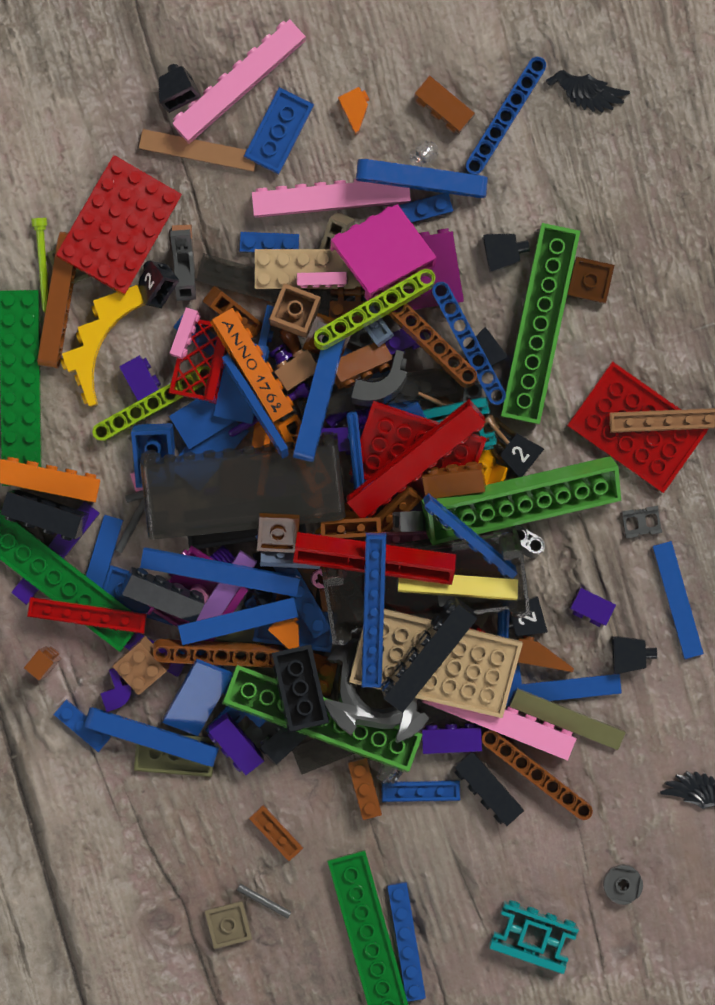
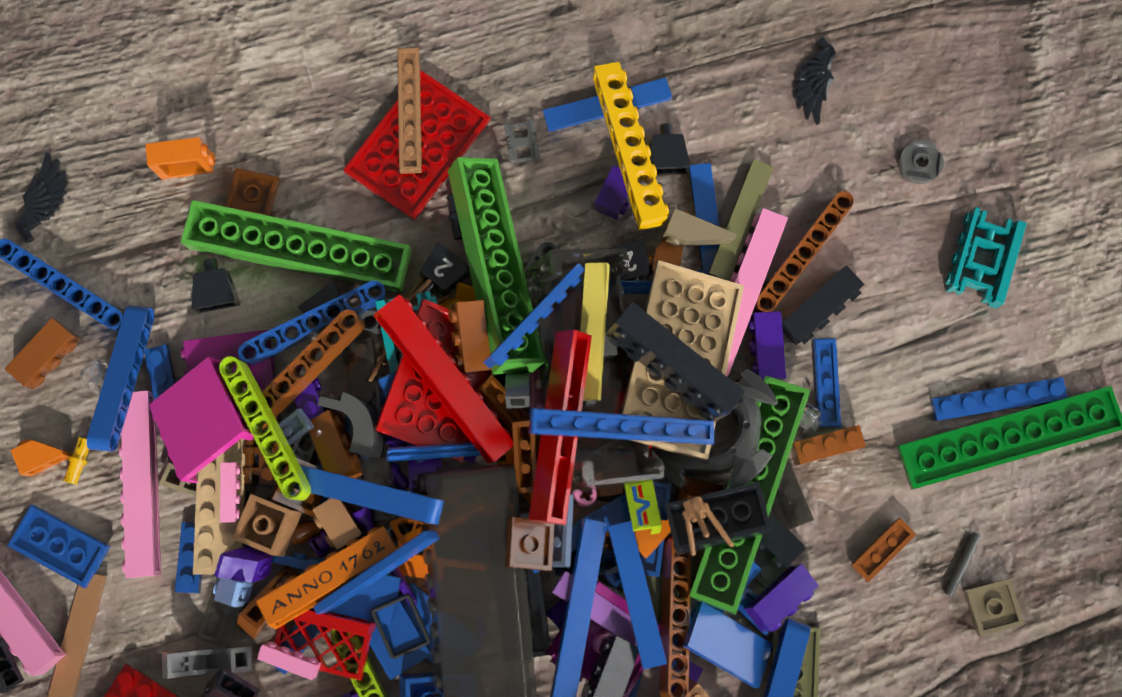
camera: 95 degrees left, 10 degrees down
none -> yellow pin [63,437,89,485]
none -> orange window [145,137,216,179]
none -> light blue slope [213,578,254,607]
none -> dark purple slope [214,545,273,583]
none -> black piece [371,593,431,659]
none -> black pin [446,194,463,240]
none -> yellow brick [592,62,669,230]
none -> lime panel [624,481,662,534]
none -> dark tan slope [661,208,737,246]
none -> medium nougat plant [682,497,734,555]

